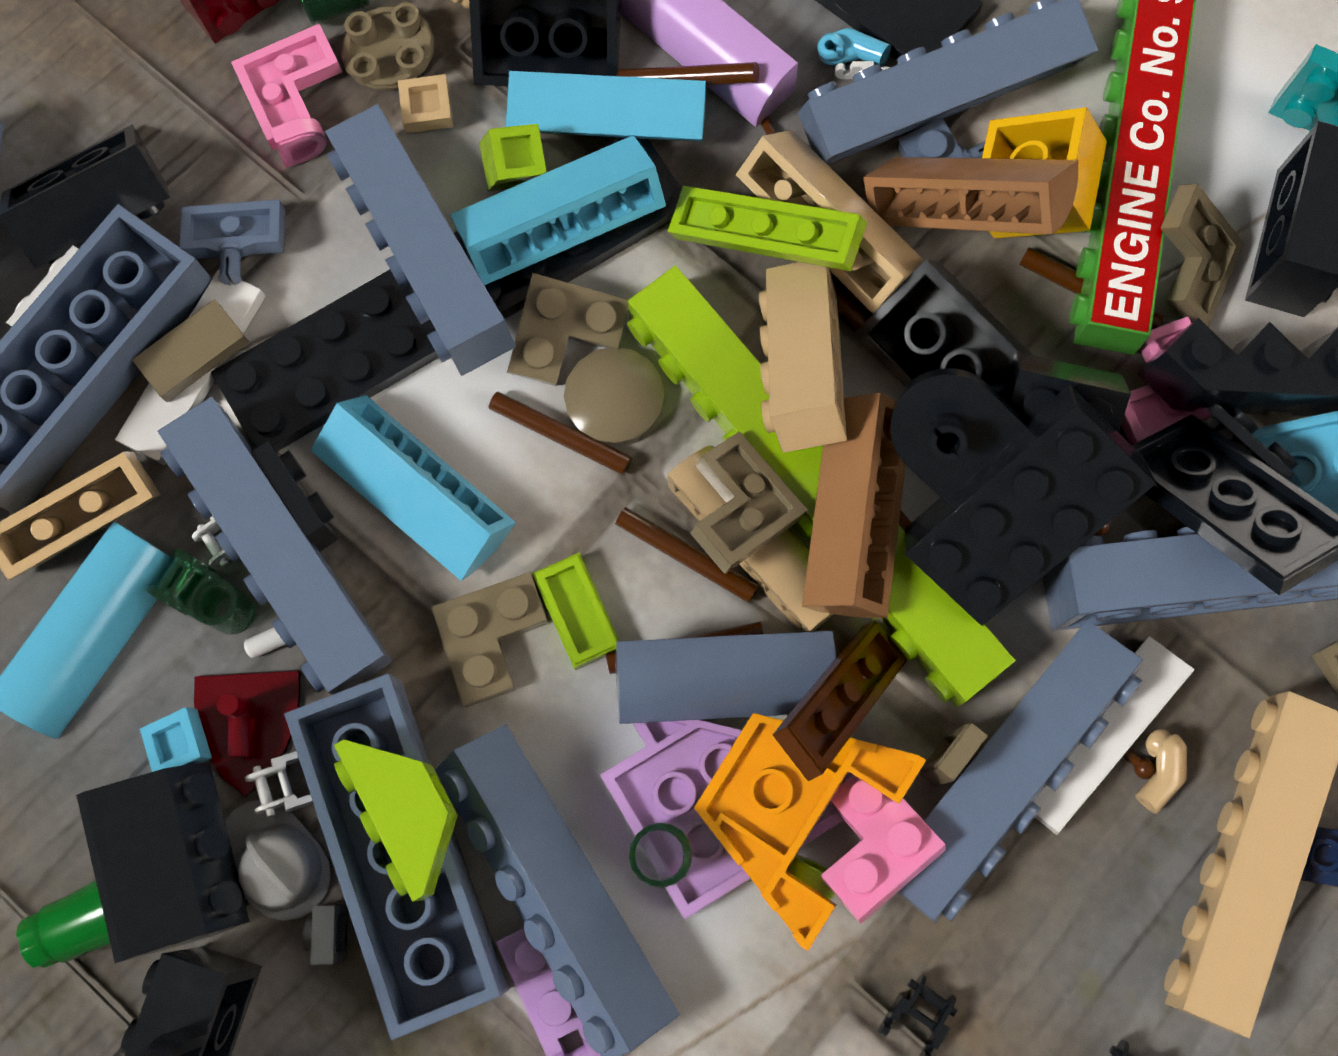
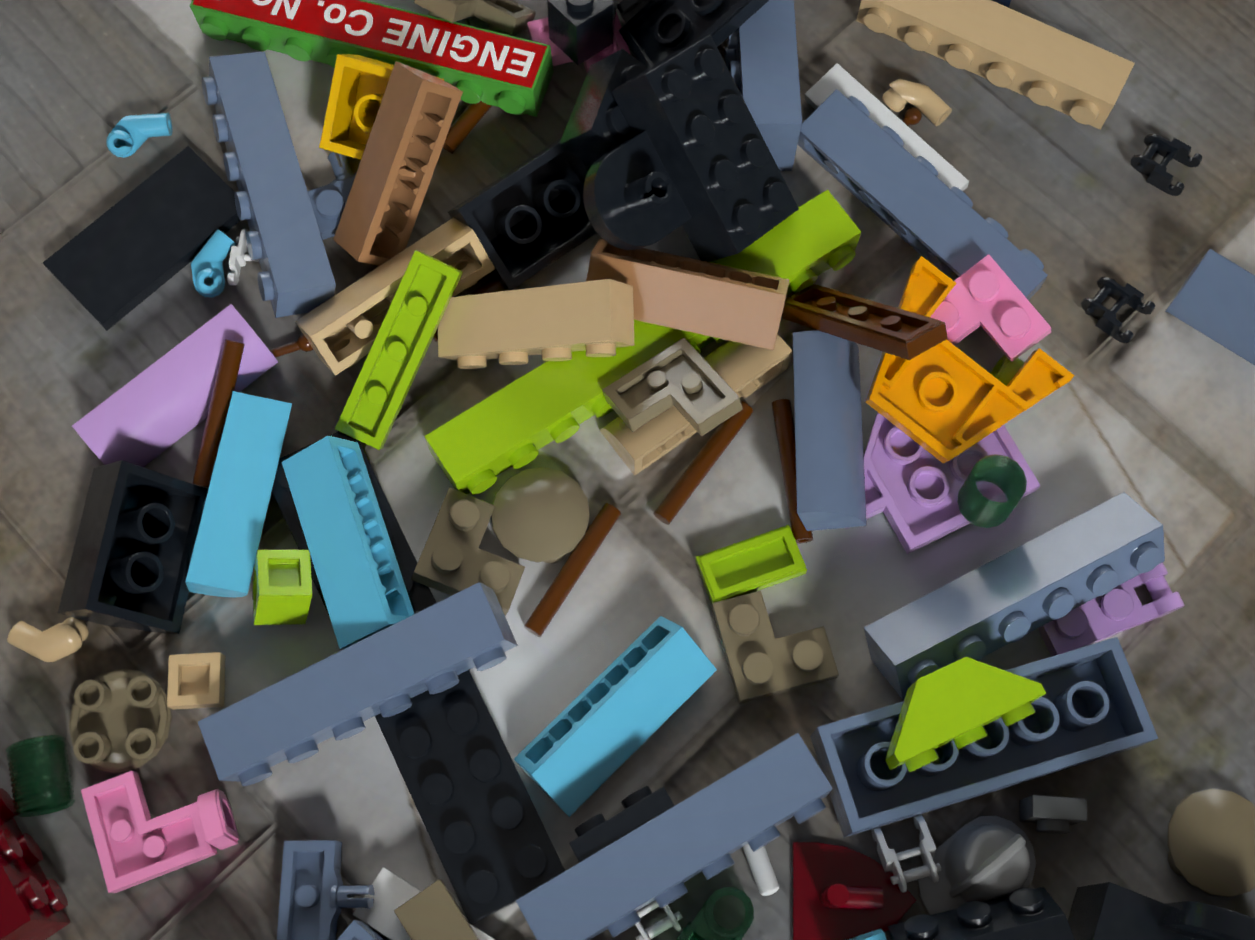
camera: 90 degrees left, 5 degrees down
dark tan tile [920,723,988,786] -> none

